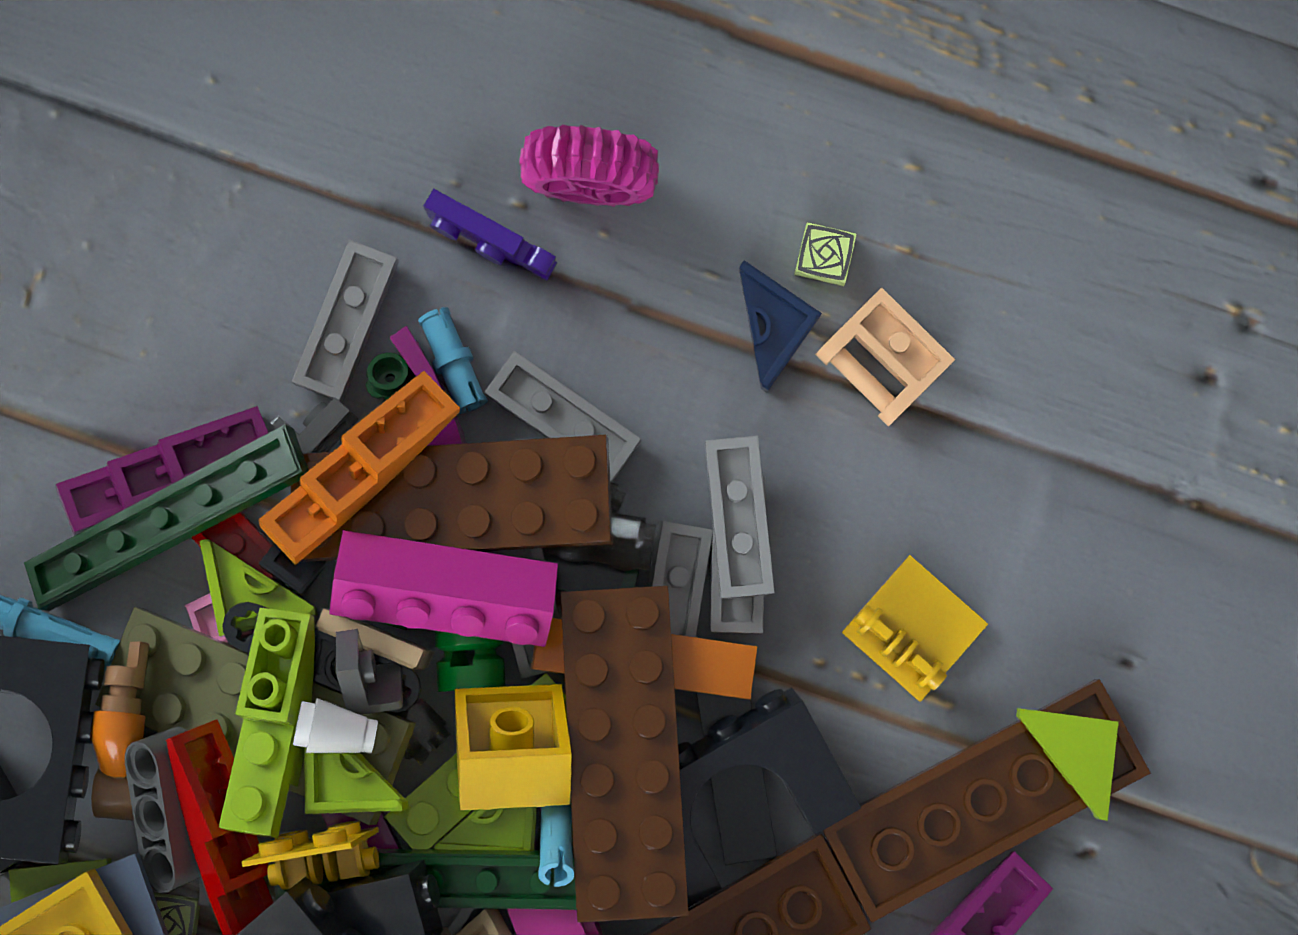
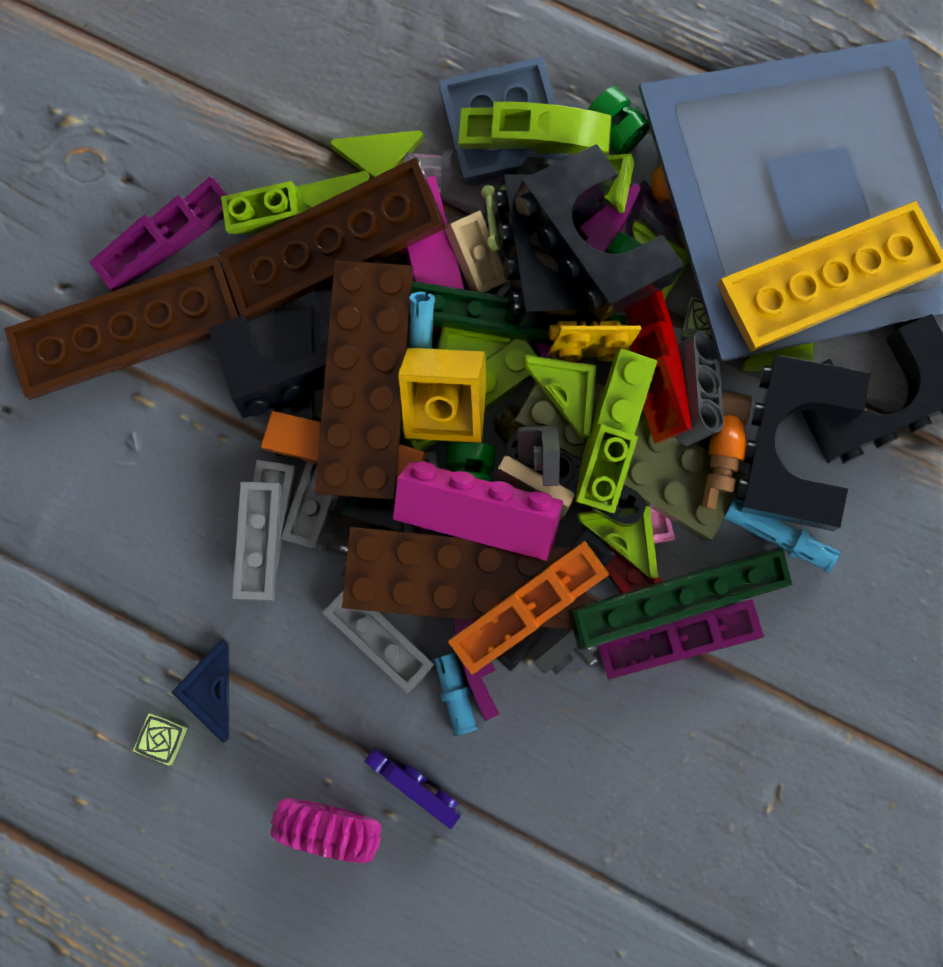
camera: 170 degrees left, 5 degrees down
light grey plate [292,240,399,403] -> none
white cone [293,698,378,753] -> none
dark green plate [365,352,416,400] -> none
light nougat plate [815,288,955,427] -> none
yellow hinge [841,555,988,702] -> none
lime tile [1016,708,1118,821] -> none

